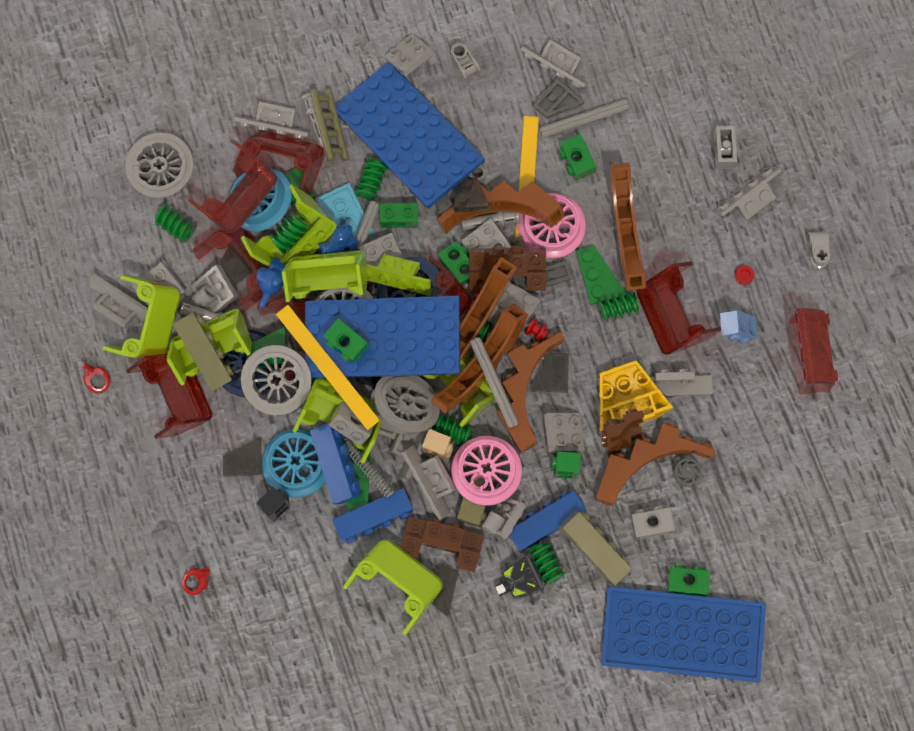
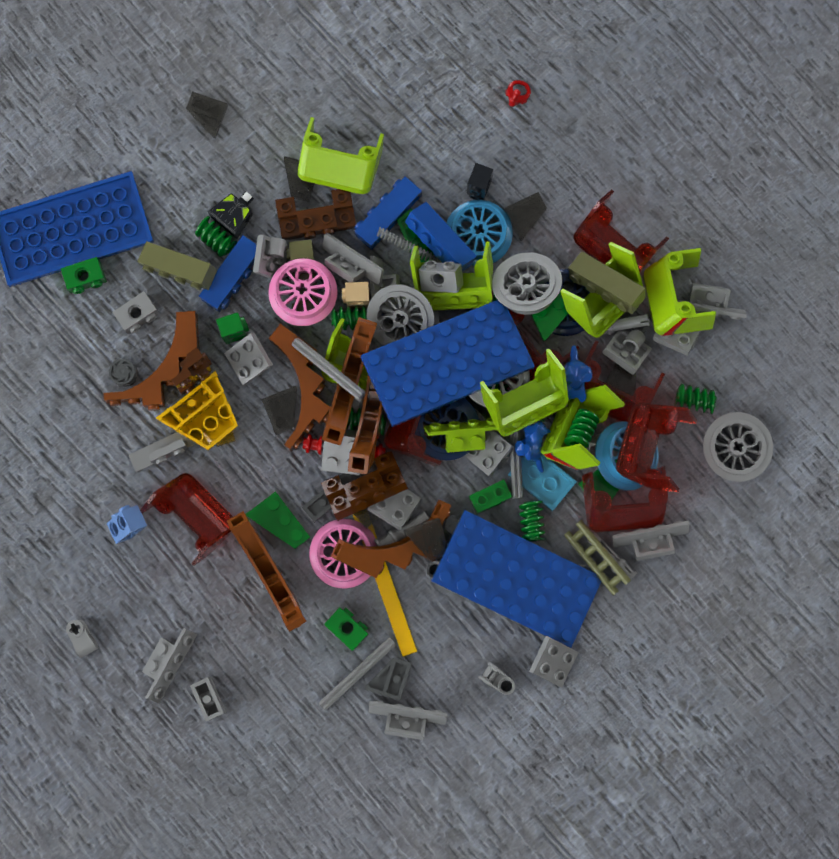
camera: 155 degrees right, 5 degrees up
red piece [83,363,110,393] -> none
yellow piece [276,305,380,430] -> none
green brick [323,318,371,363] -> none
green brick [438,242,469,288] -> none
green piece [597,291,639,323] -> none
red tile [735,266,754,286] -> none
clear red windscreen [789,308,838,395] -> none
none -> clear smoke wing [186,91,228,138]

